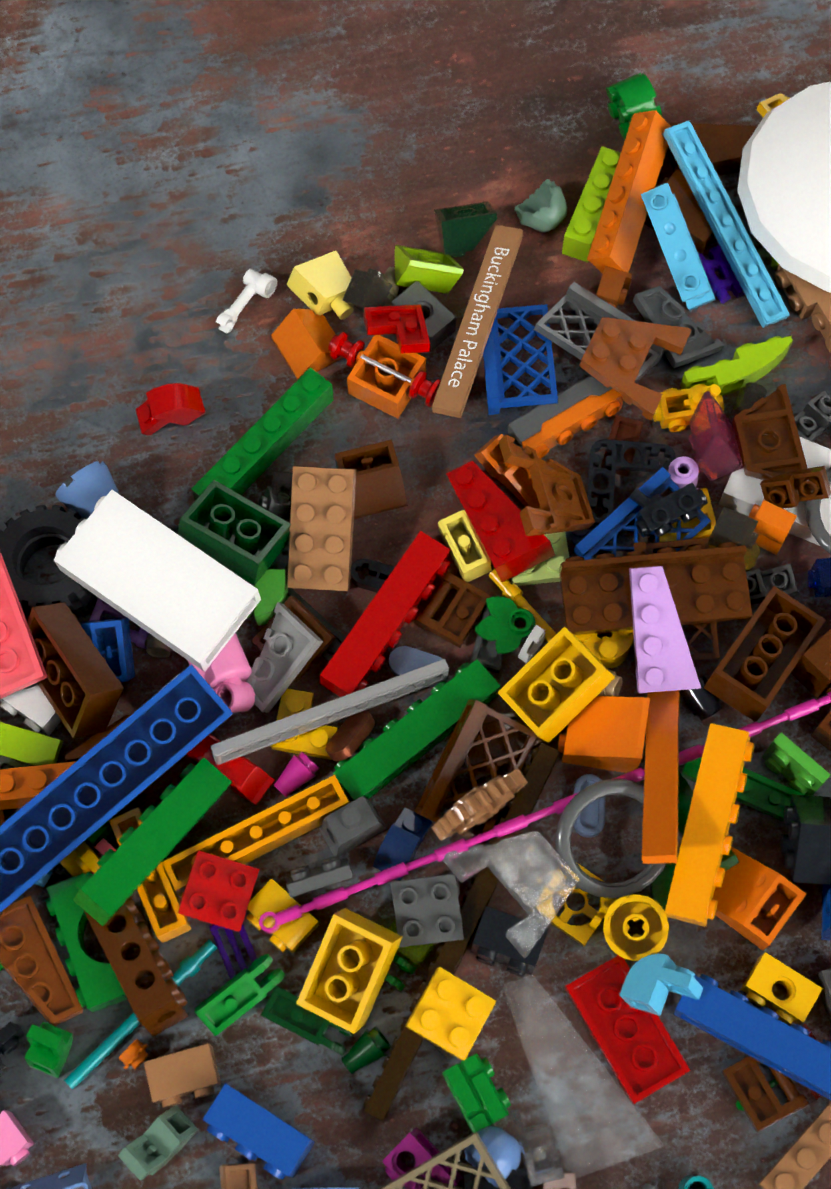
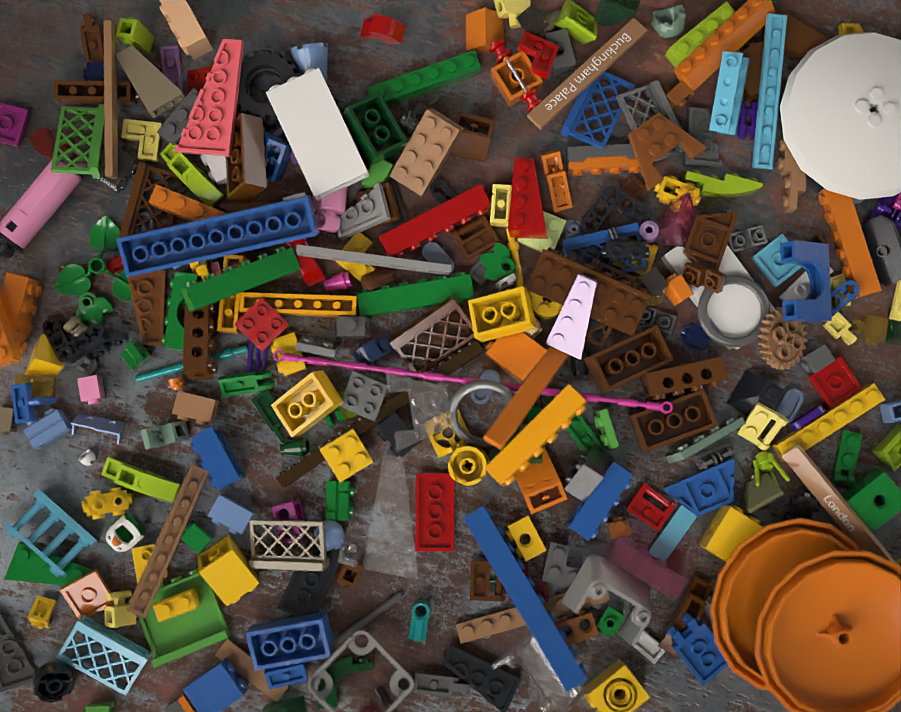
camera: 25 degrees right, 15 degrees up
medium nougat gear [432,769,528,841] -> none
dark orange wing [498,434,595,536] -> none
medium azure brick [619,954,703,1016] -> none

